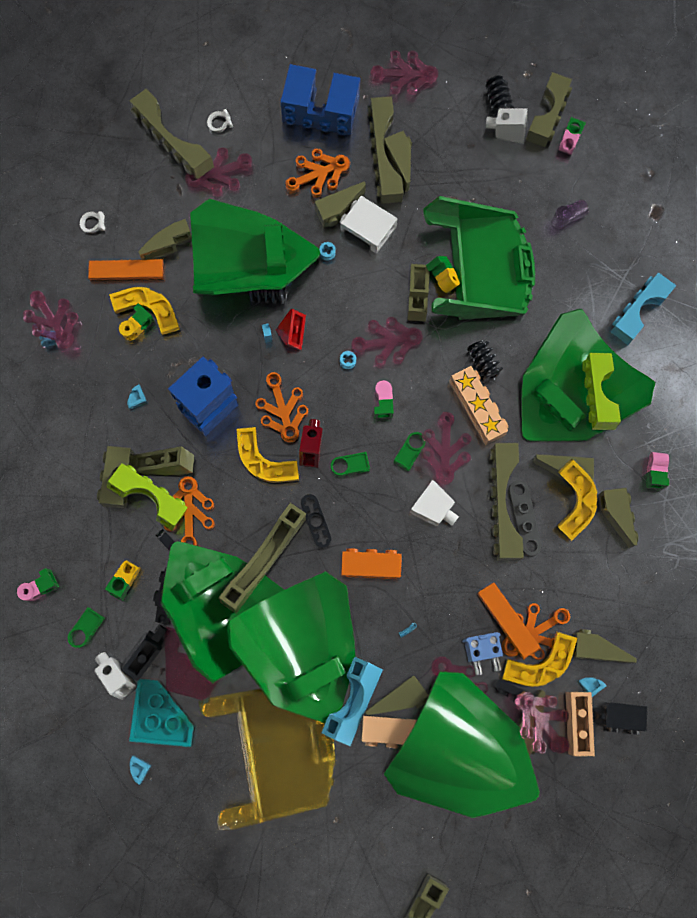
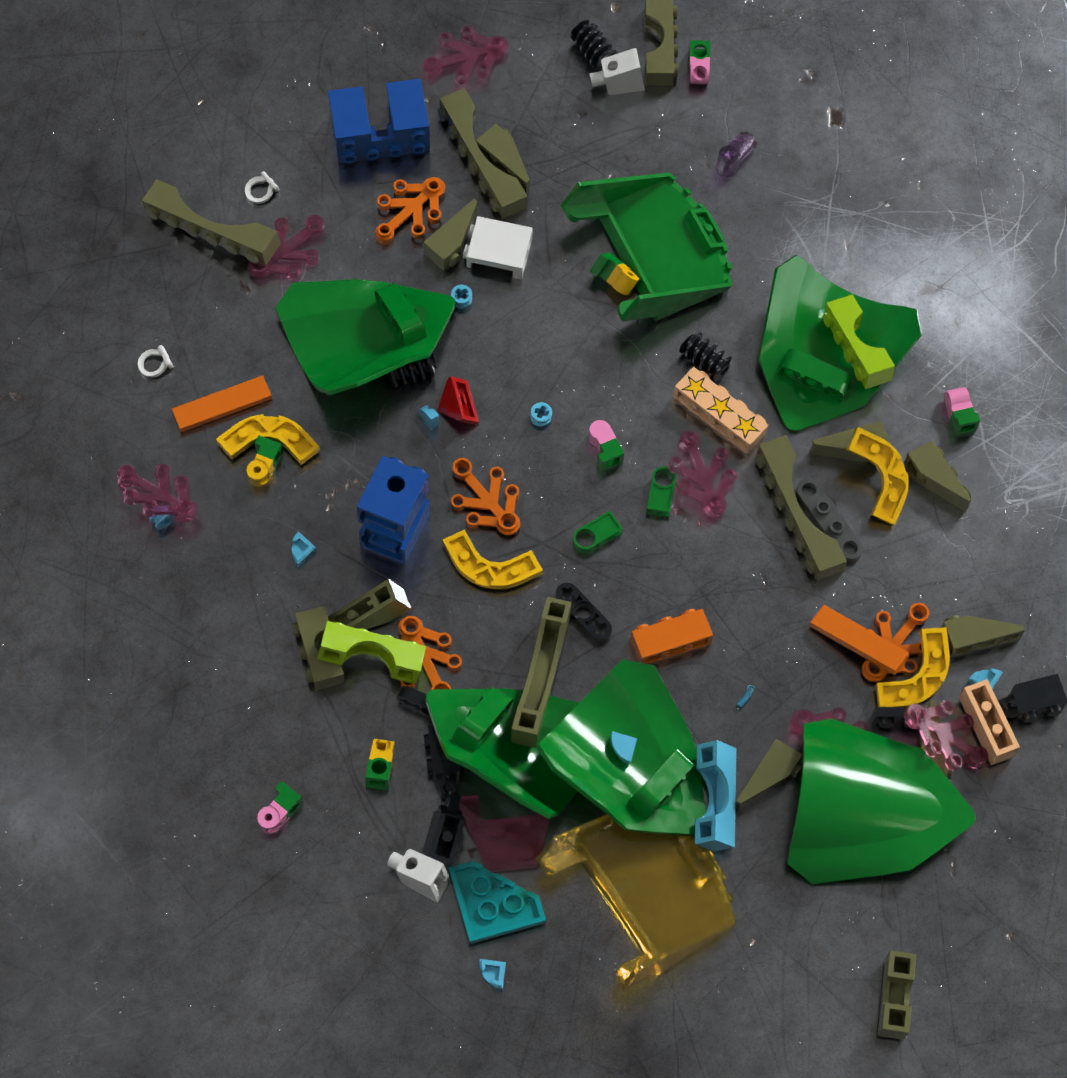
camera: 20 degrees left, 10 degrees down
green piece [68,607,105,648] -> none
olive slope [139,219,192,260] -> none
dark red torso [299,419,323,468] -> none
clear pink plant [351,317,423,367] -> none
light nougat brick [361,716,417,748] -> none
olive slope [407,264,429,322] -> none
white torso [410,480,459,526] -> none
medium blue piece [462,632,503,675] -> none
medium azure arch [611,272,676,345] -> none
none -> medium azure tile [610,731,637,765]

